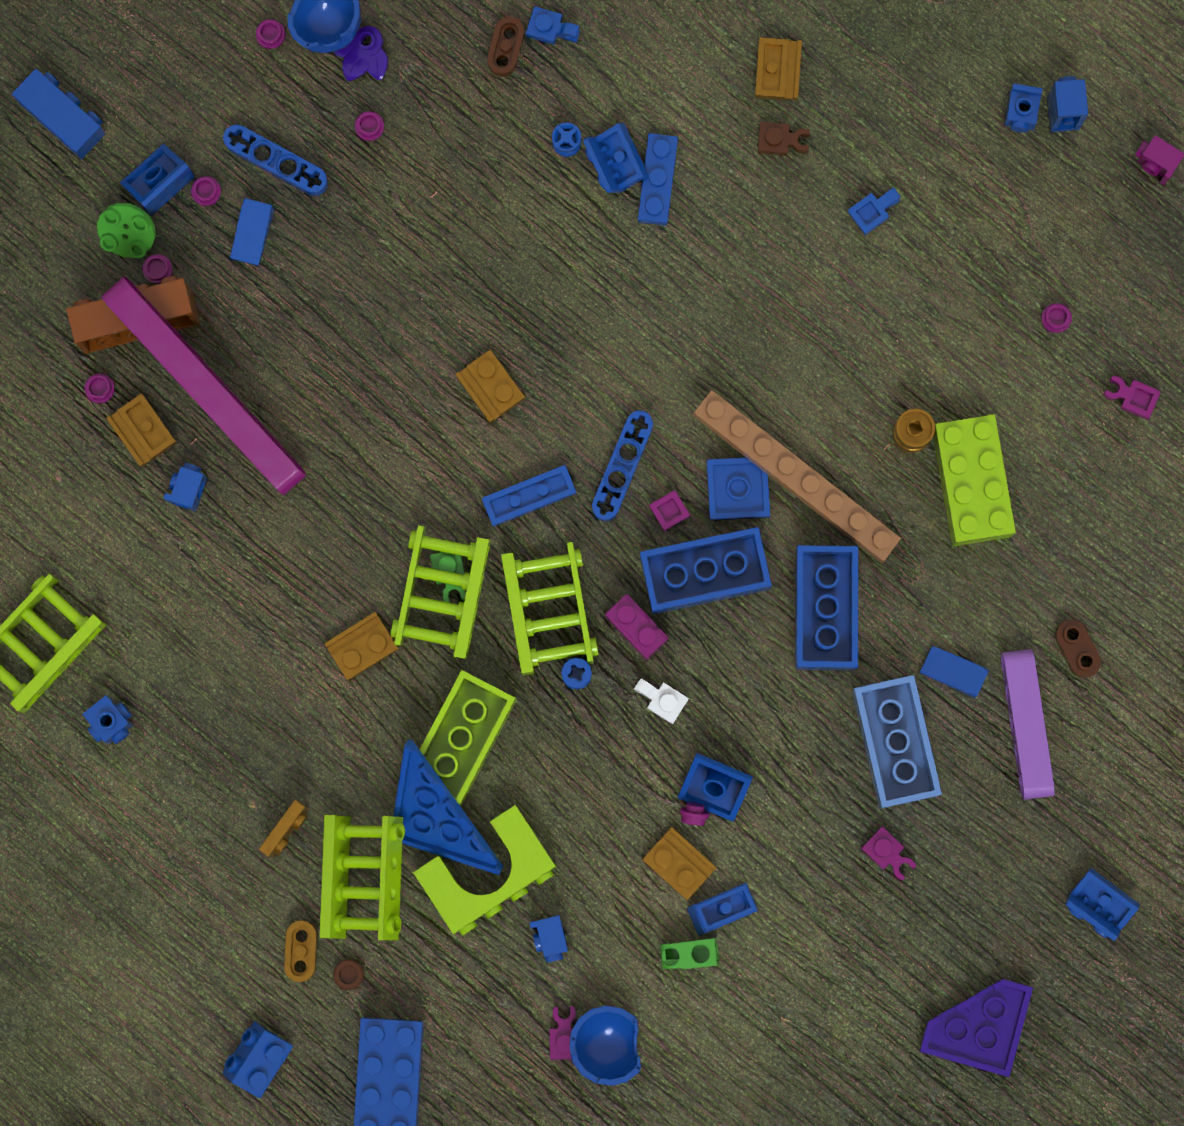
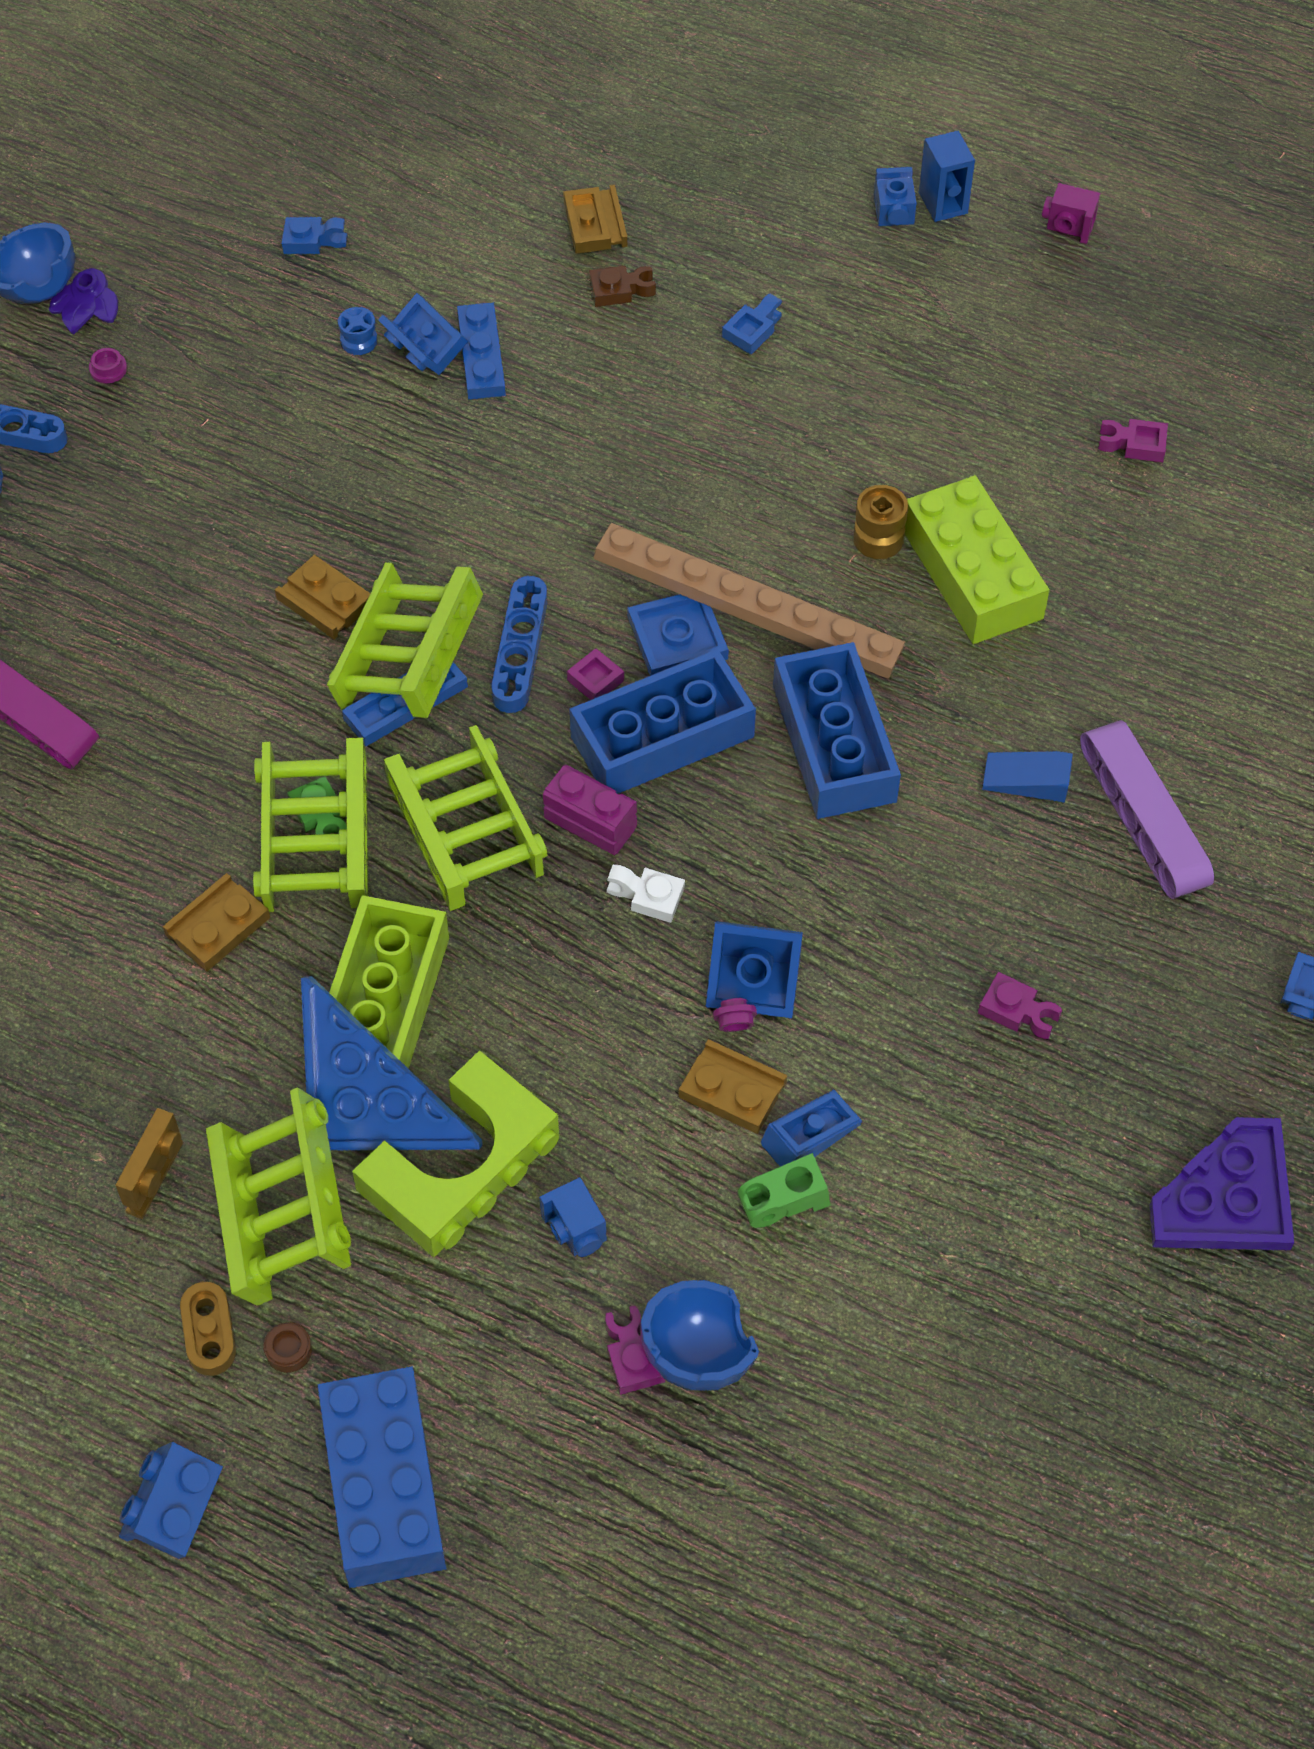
camera: 20 degrees left, 25 degrees down
reddish brown plate [487,17,524,77] -> none
blue wheel [561,658,592,690] -> none
medium blue brick [852,675,942,809] -> none
magenta plate [1041,303,1072,333] -> none
reddish brown plate [1055,620,1101,678] -> none
none -> lime fence [327,562,483,718]

